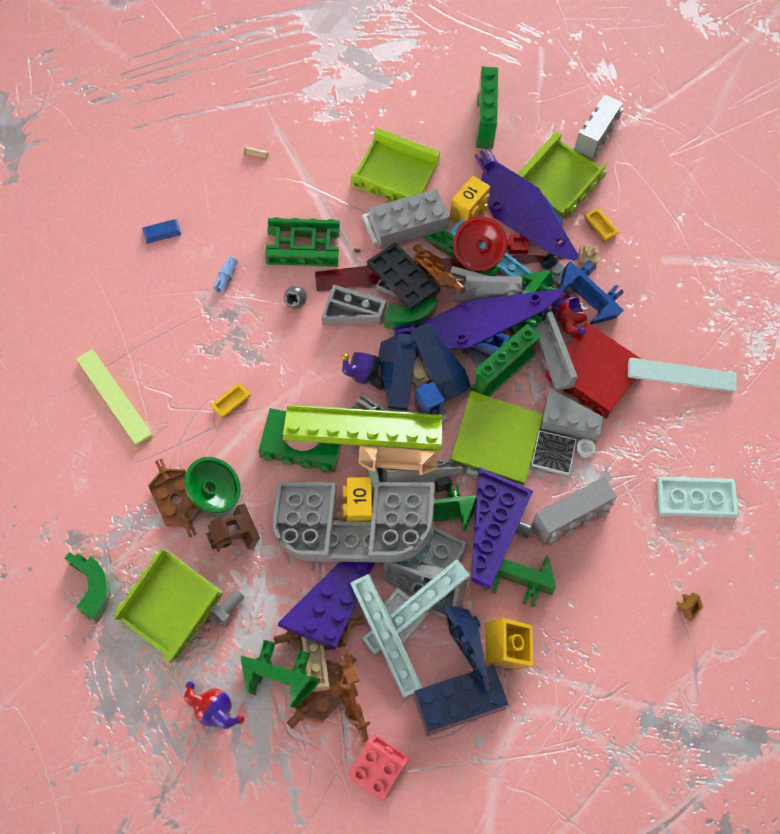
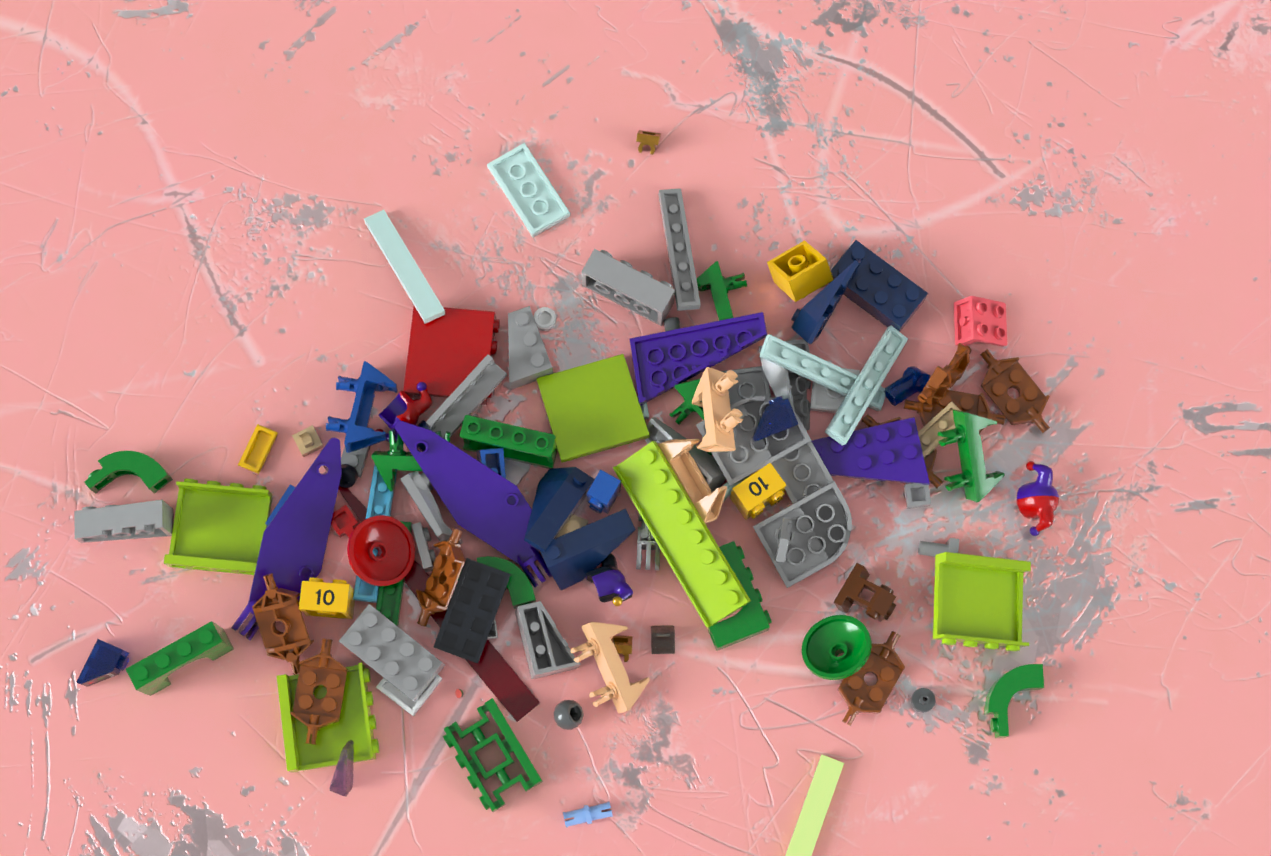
camera: 120 degrees left, 10 degrees up
yellow tile [210,382,251,419] -> none
black tile [435,477,453,492] -> none
tile [531,430,577,476] -> none
none -> clear blue slope [76,639,129,687]
none -> green arch [84,451,173,494]
none -> dark orange plate [252,573,314,675]
none -> dark orange plate [290,639,348,745]
none -> clear purple slope [329,740,354,796]
none -> light nougat hose [571,622,650,714]
none -> pearl gold tile [611,635,633,662]
none -> clear smoke slope [651,625,675,654]
none -> light grey plate [658,189,701,311]
none -> light nougat hose [692,367,744,452]
none -> clear blue slope [752,396,798,442]
none -> light grey tile [775,518,792,563]
none -> clear blue piece [884,366,931,406]
none -> light grey tile [904,483,931,509]
none -> dark grey tile [911,688,936,713]
none -> dark orange plate [980,349,1050,434]

